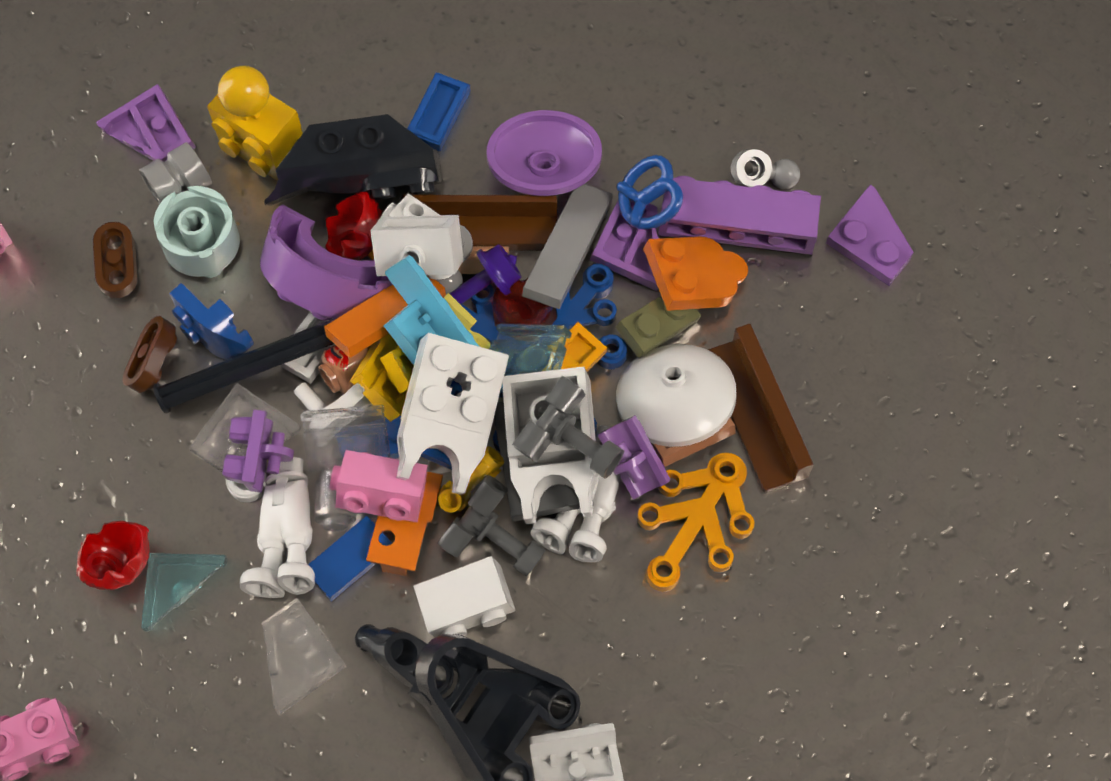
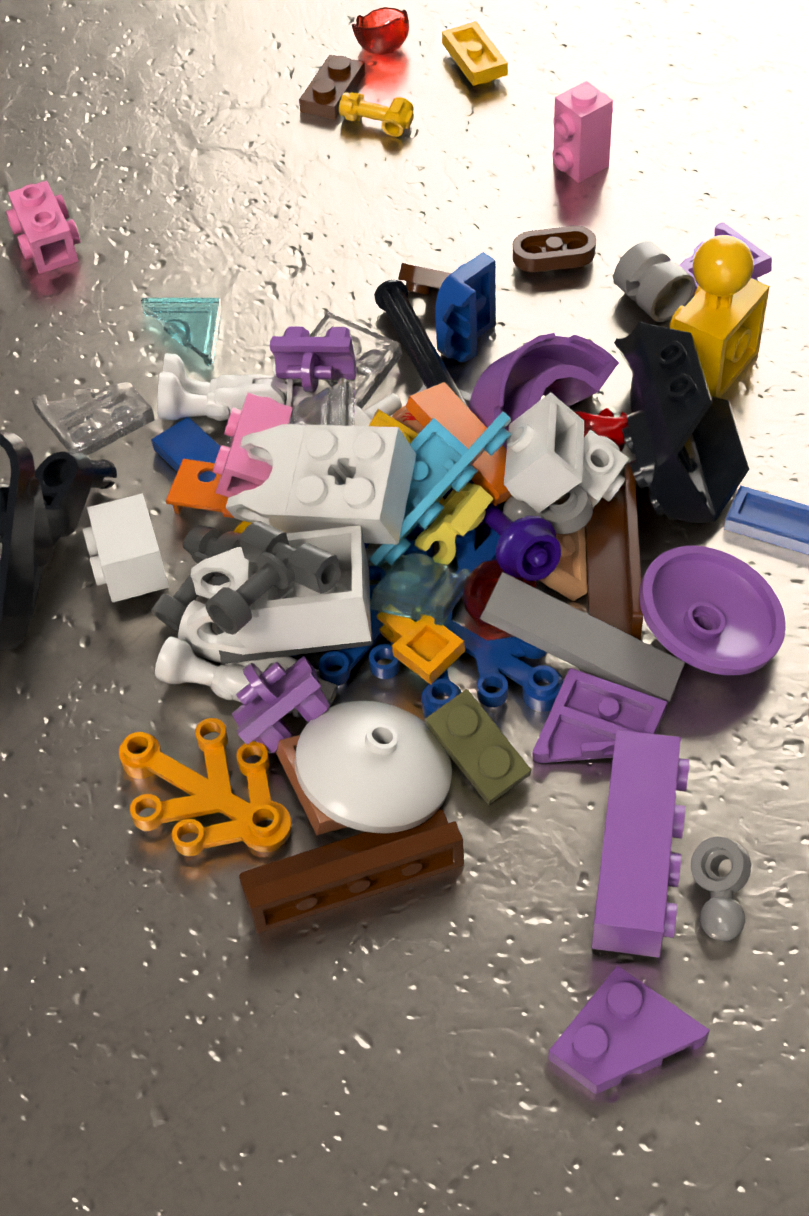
camera: 95 degrees right, 15 degrees down
red hair [76,521,149,590] -> none
light aqua brick [154,186,240,278] -> none
blue piece [616,155,683,230] -> none
orange plate [643,237,748,311] -> none

